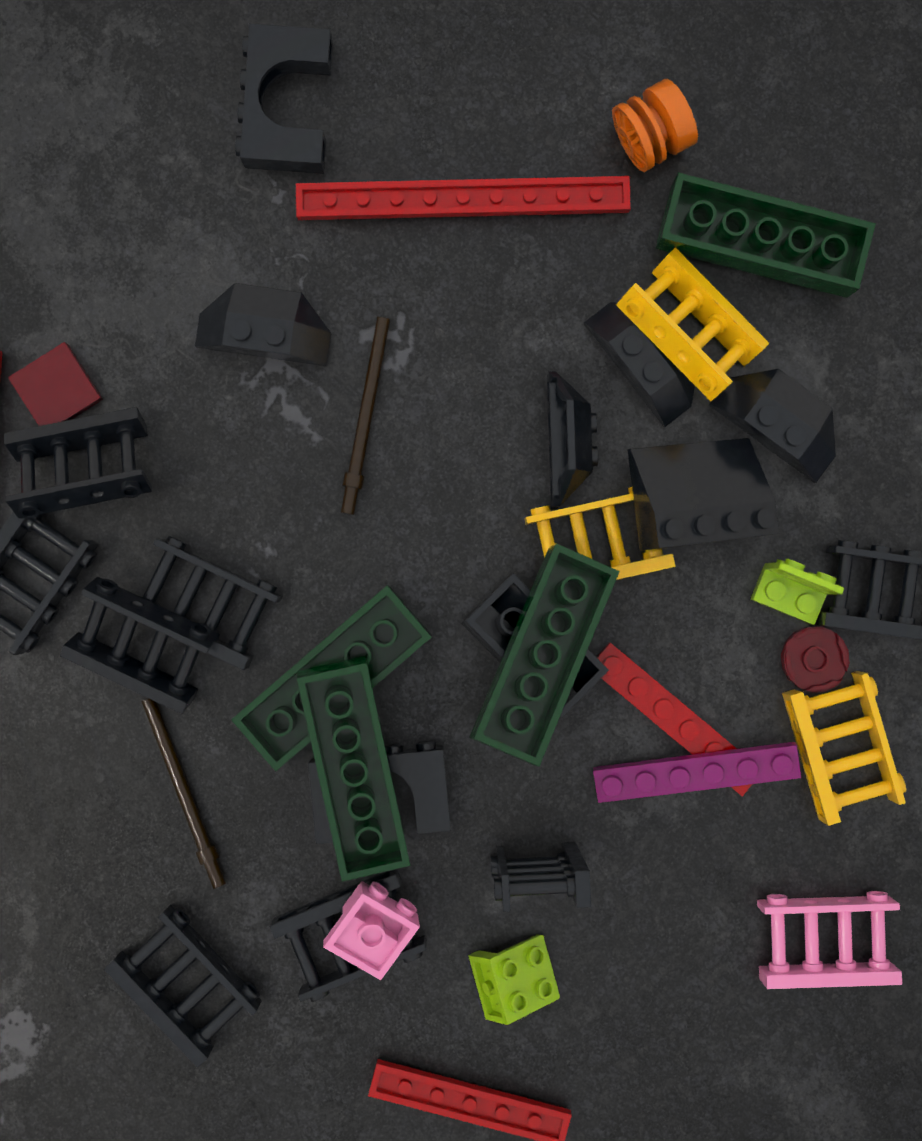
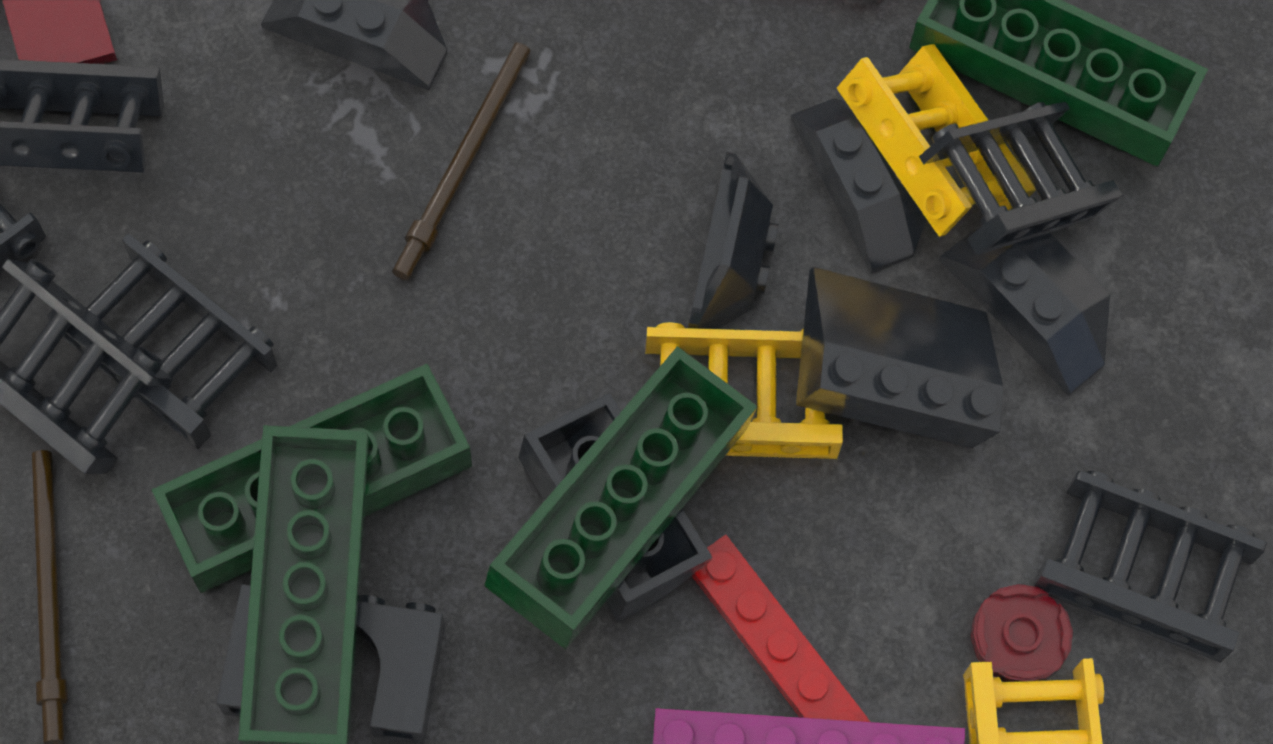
camera: 10 degrees right, 20 degrees down
lime bracket [750,559,845,625] -> none
none -> black fence [919,101,1123,255]

